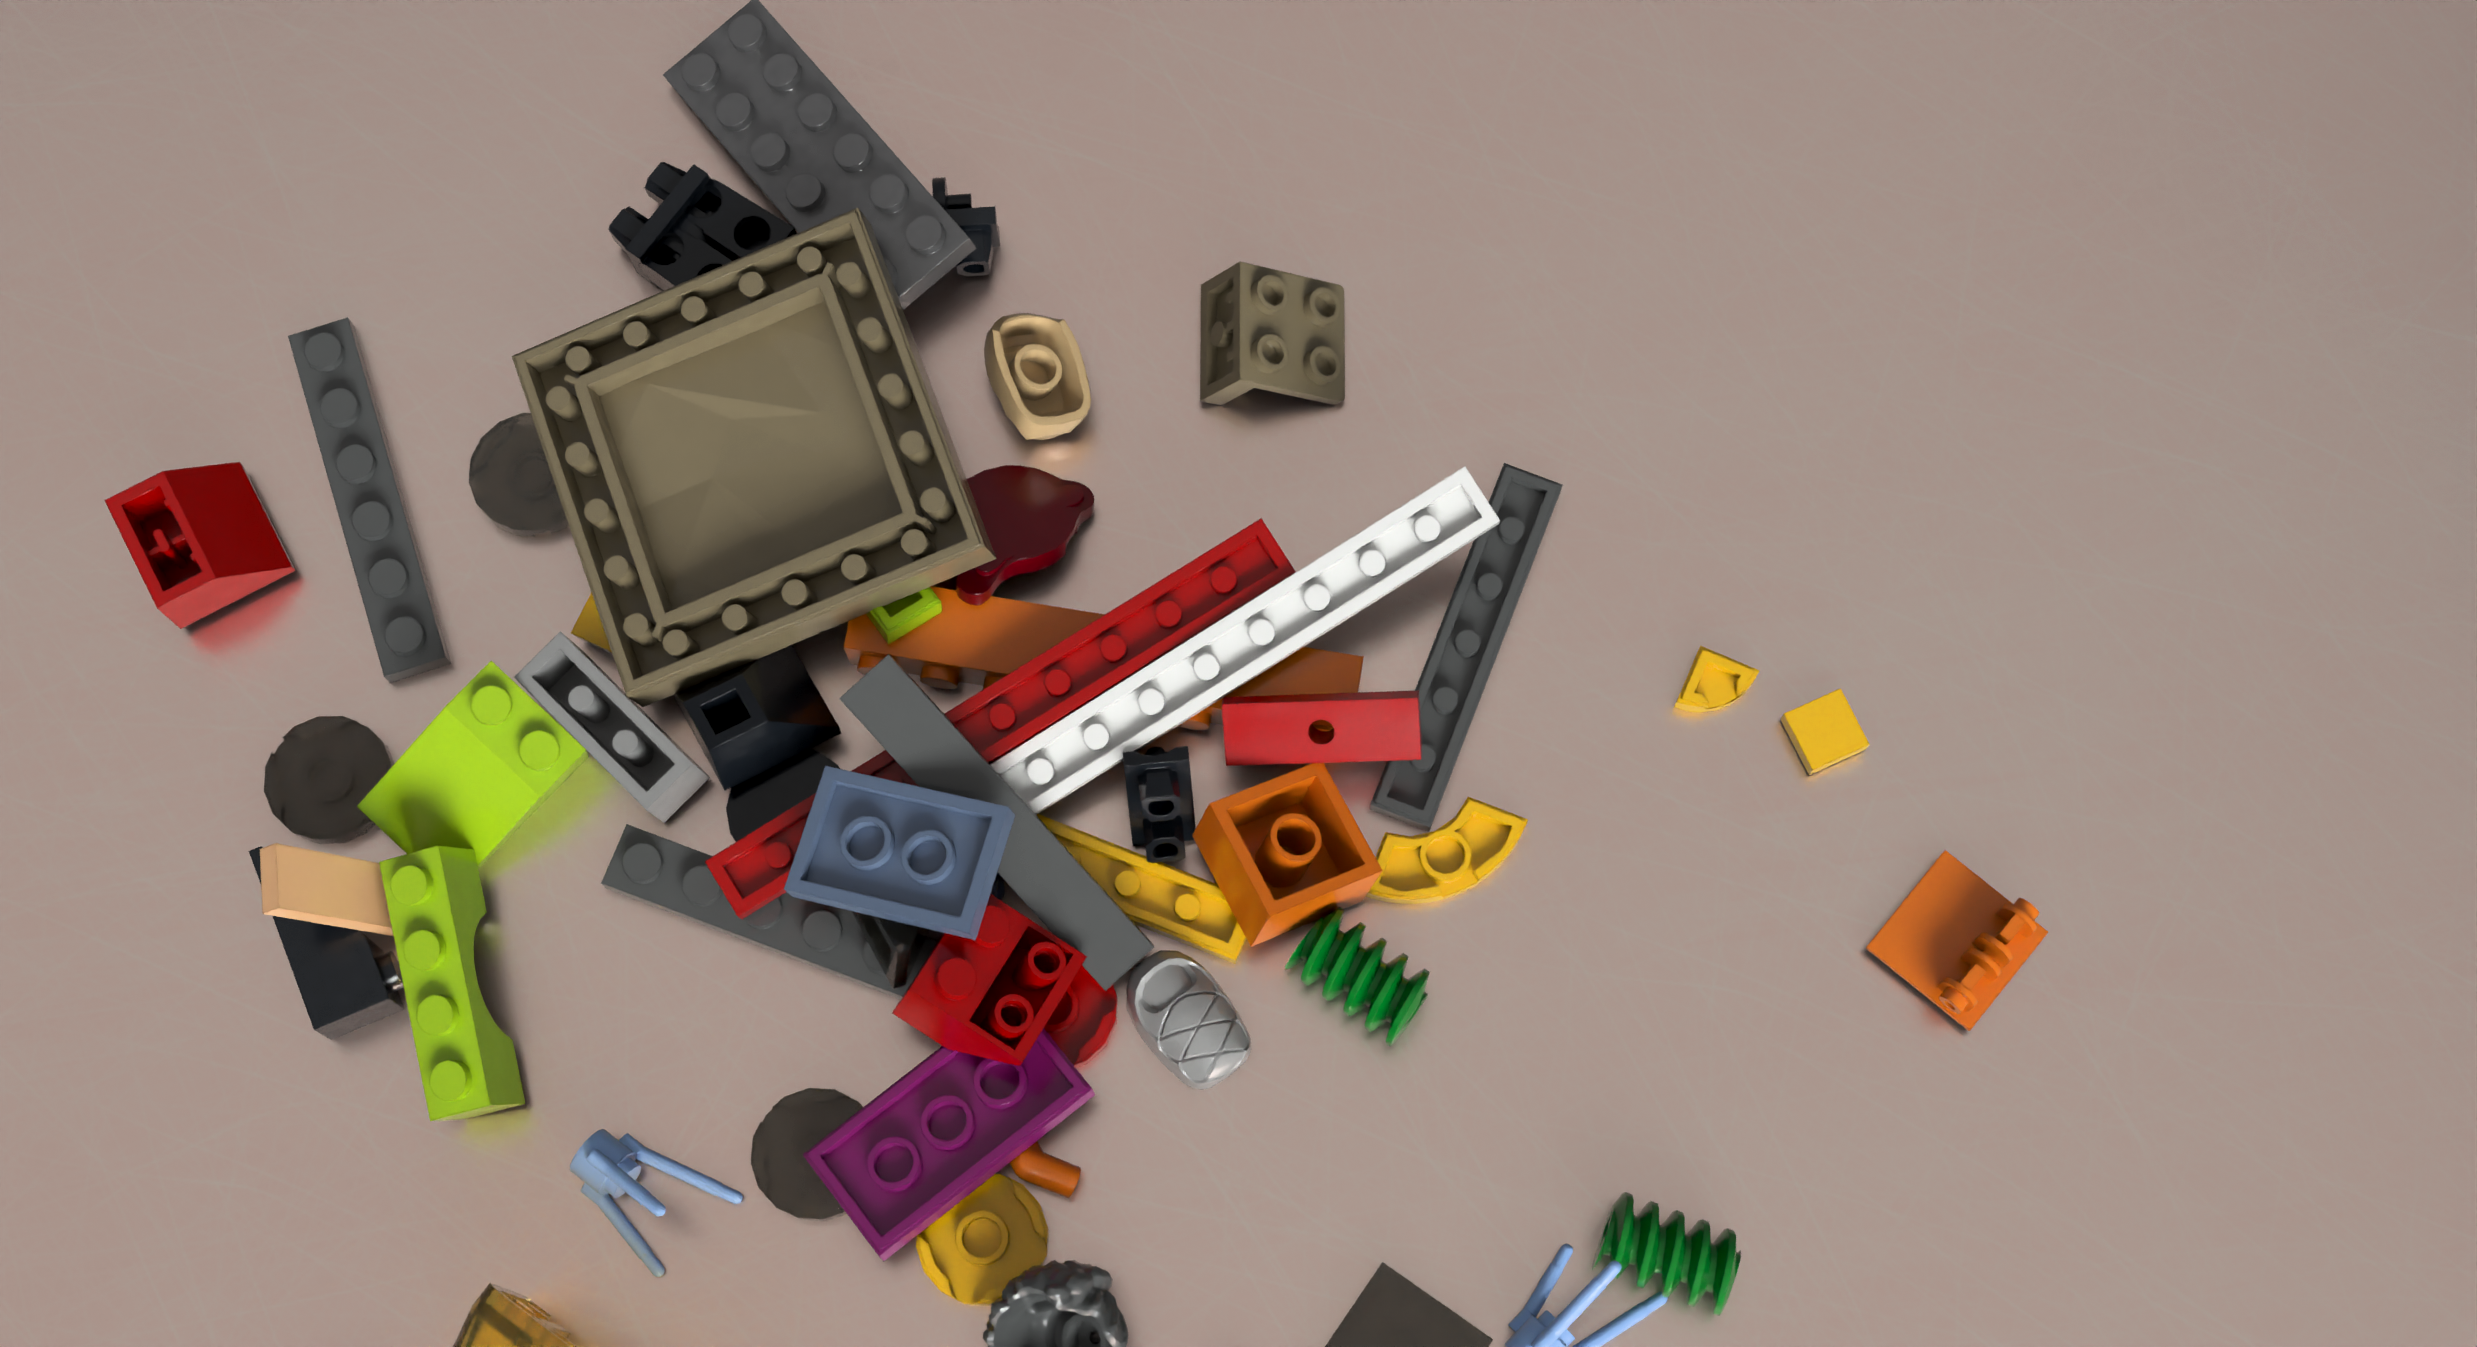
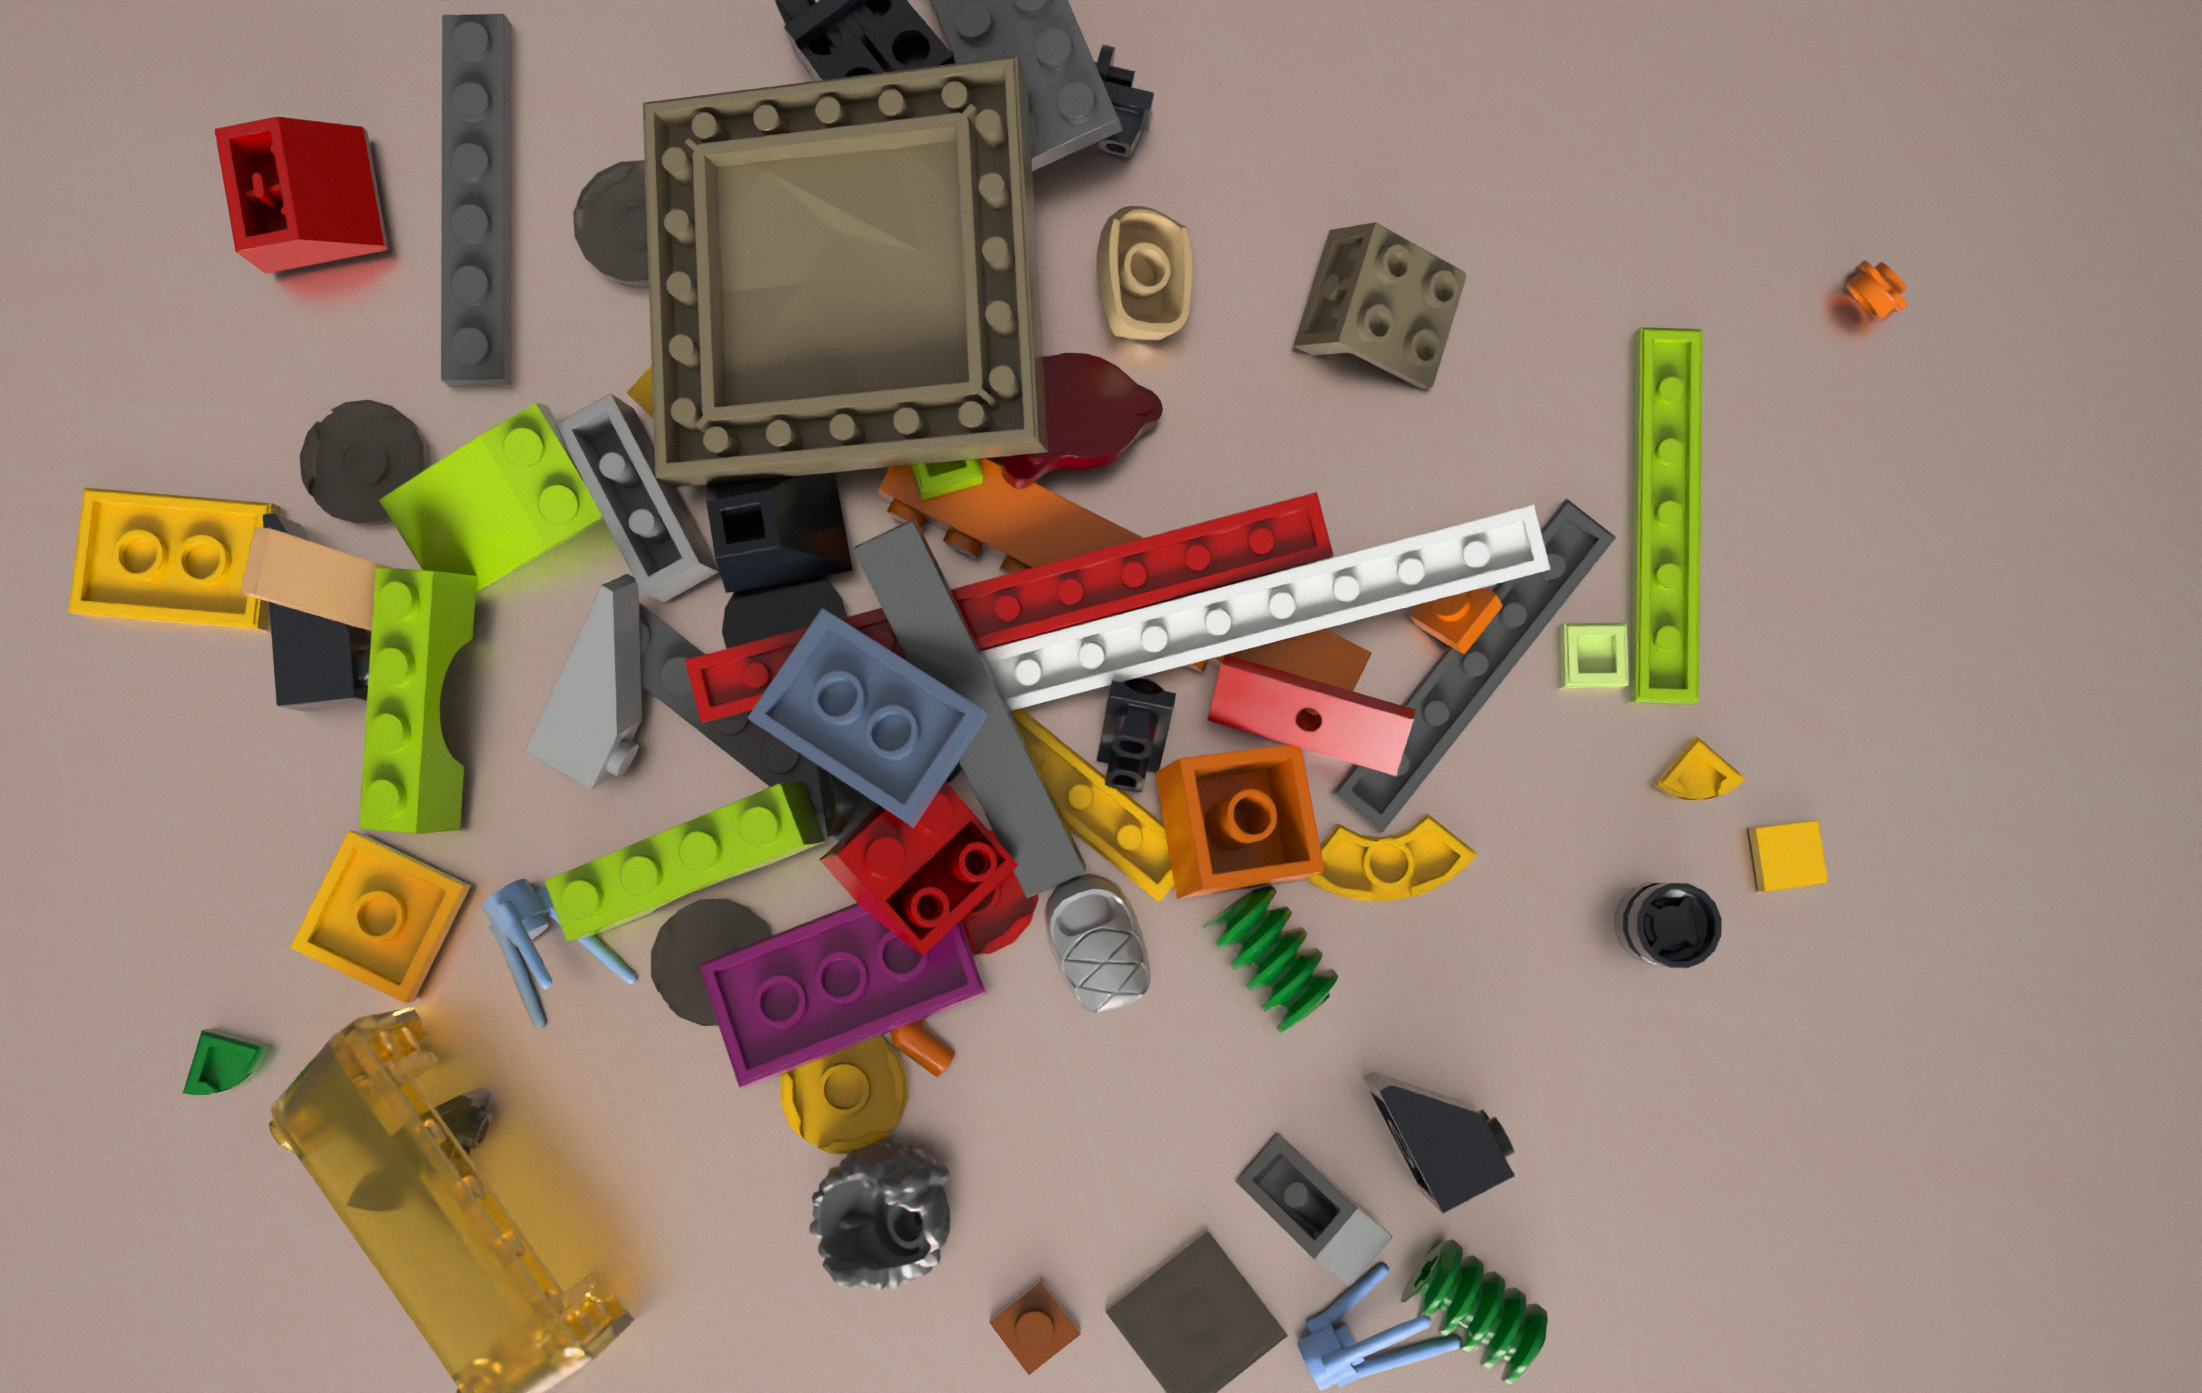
camera: 15 degrees right, 10 degrees up
orange hinge [1866,850,2048,1031] -> none
none -> yellow tile [68,487,281,631]
none -> yellow plate [290,830,471,1003]
none -> light grey slope [525,574,642,790]
none -> lime arch [544,782,826,942]
none -> light grey slope [1236,1133,1393,1287]
none -> black slope [1362,1072,1515,1214]
none -> orange plate [1410,587,1503,655]
none -> yellowish green tile [1559,623,1629,688]
none -> black wheel [1615,883,1722,968]
none -> lime tile [1630,327,1703,704]
none -> orange plate [1846,260,1908,320]

